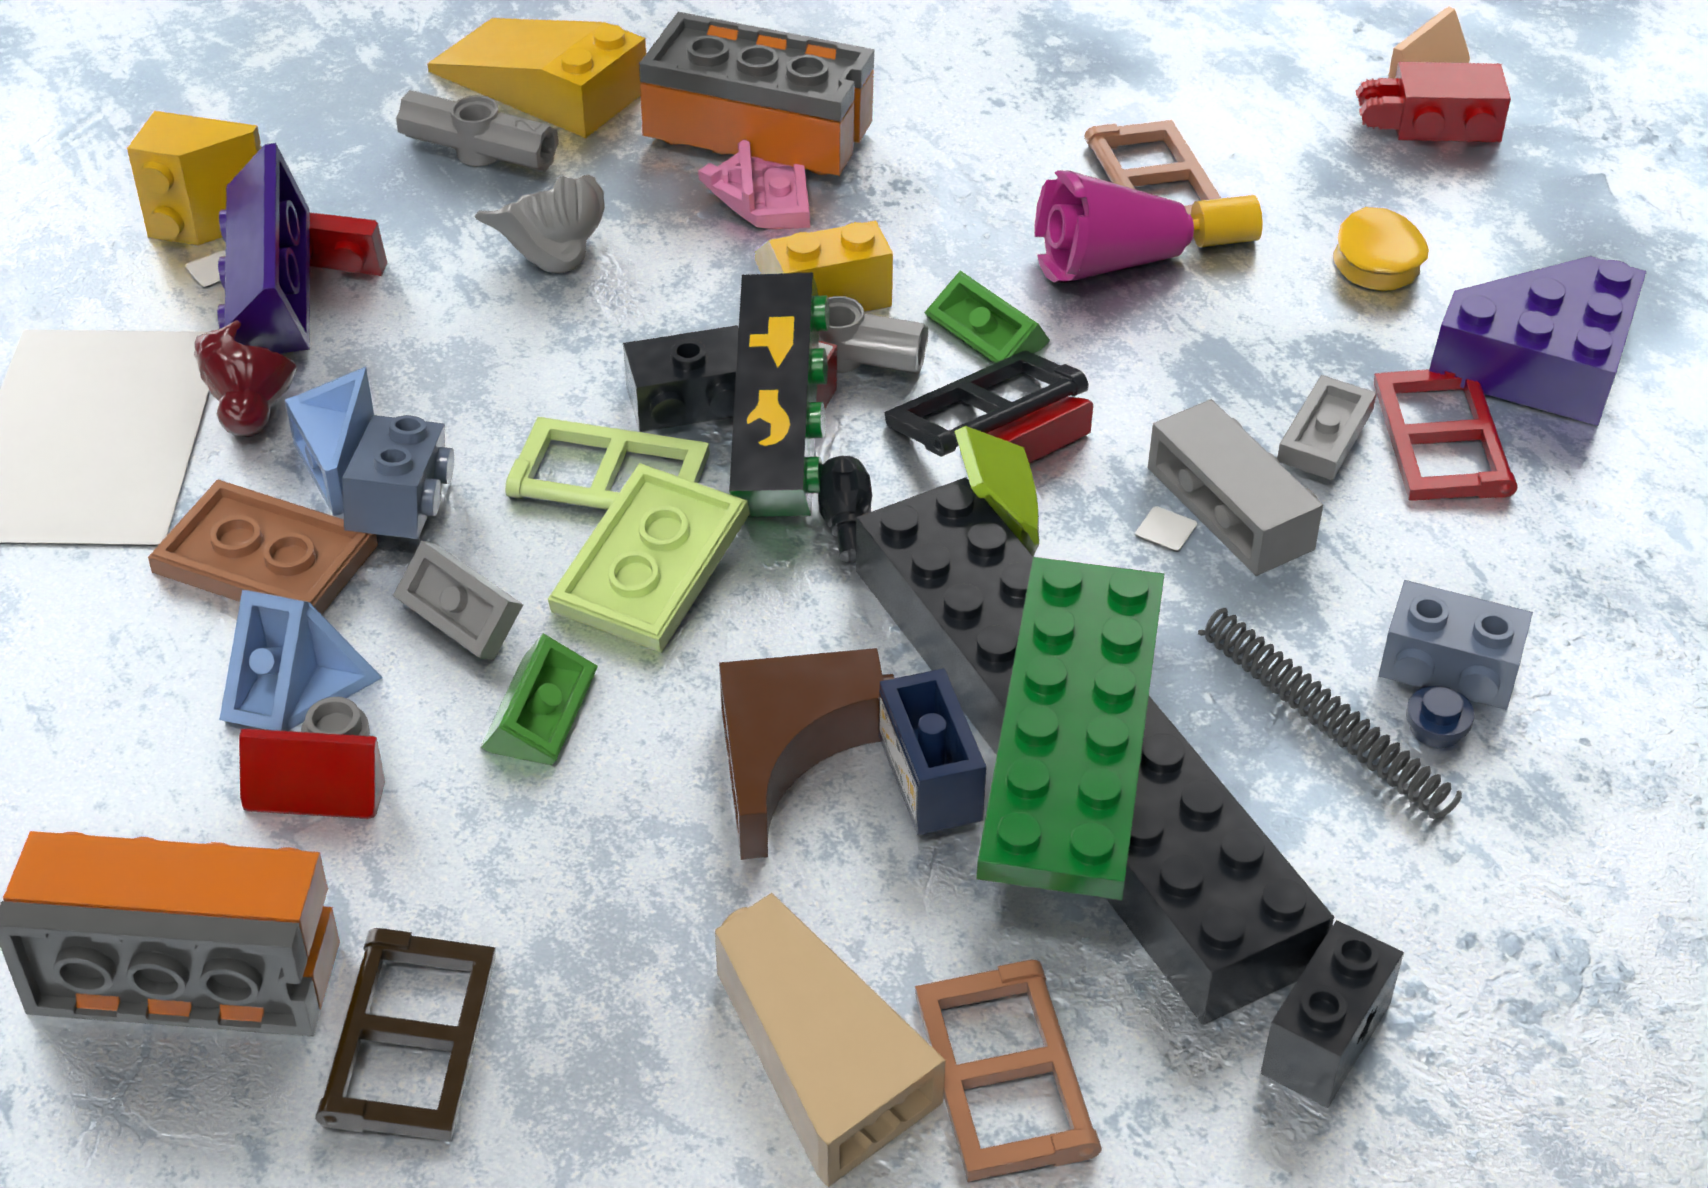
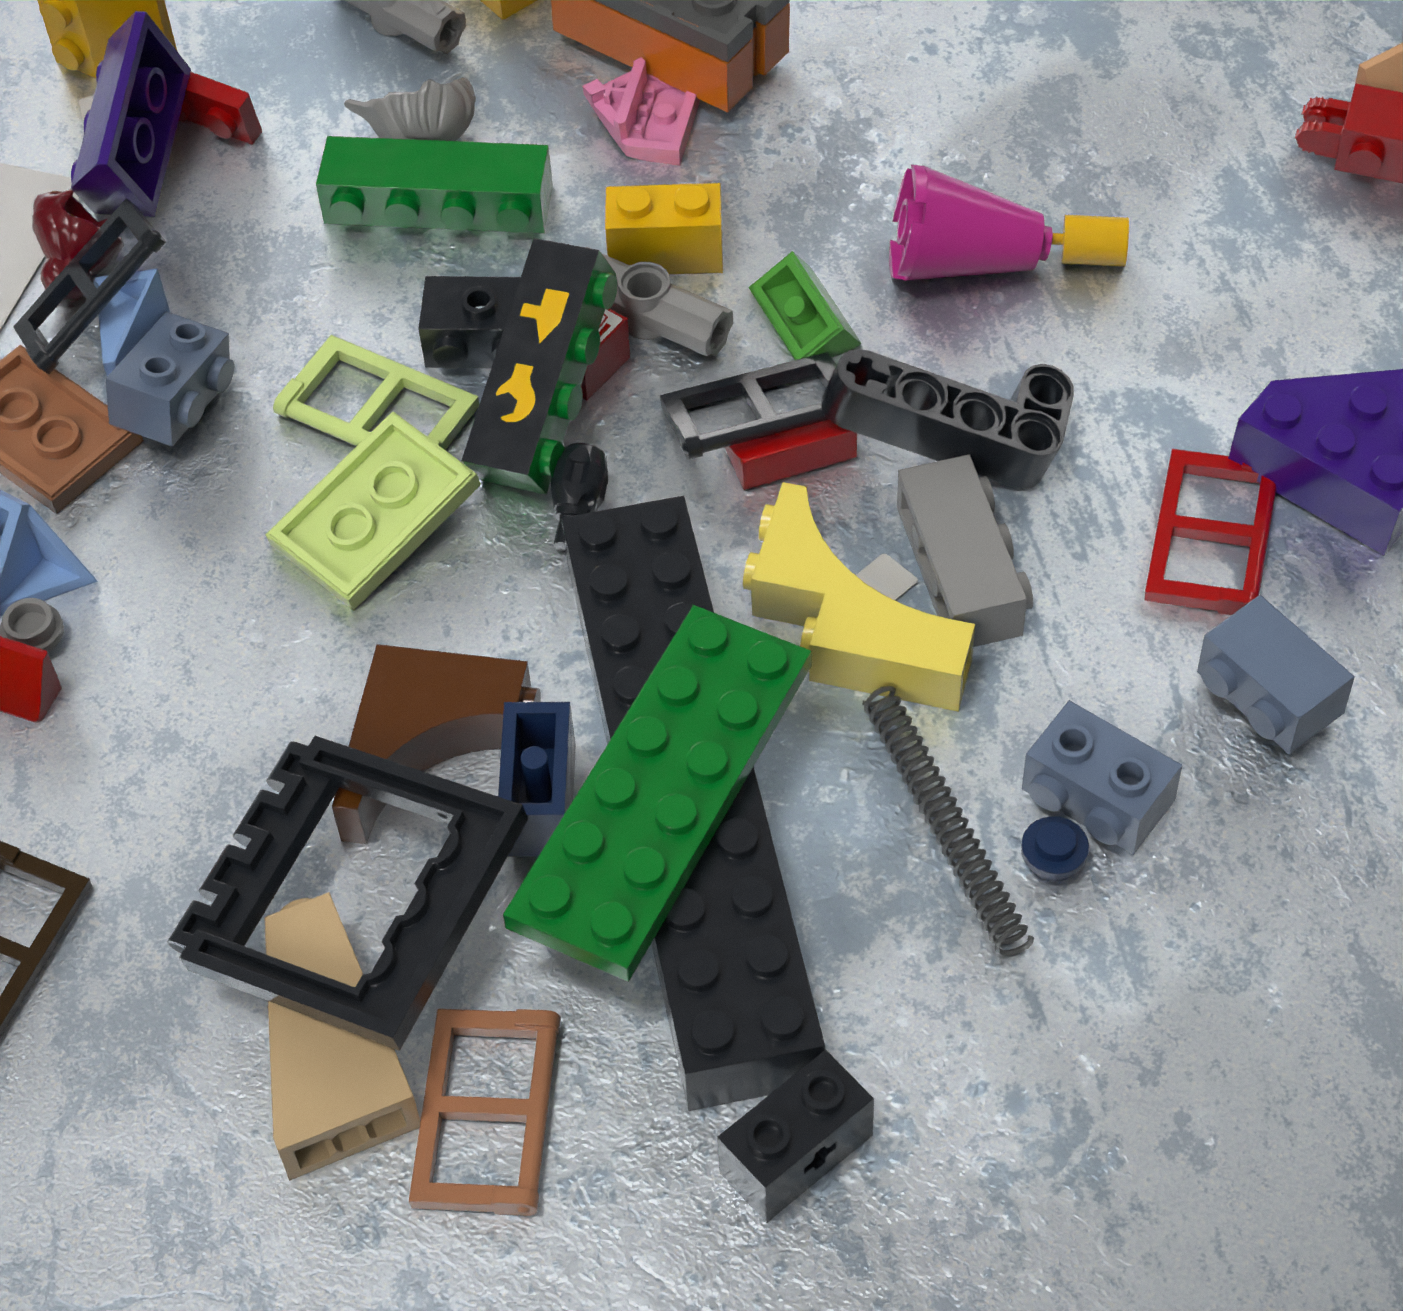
camera: 20 degrees right, 10 degrees up
light grey plate [393,541,524,660] -> none
bright green slope [480,633,598,765] -> none
lime slope [954,426,1039,557] -> none
nougat window [1084,120,1221,215] -> none
light grey plate [1277,375,1377,480] -> none
yellow piece [1333,207,1429,291] -> none
none -> black window [13,198,166,374]
none -> black hinge [167,736,528,1051]
none -> green brick [316,136,553,234]
none -> light yellow arch [743,482,975,712]
none -> black beam [821,349,1074,489]
none -> sand blue brick [1197,595,1355,755]

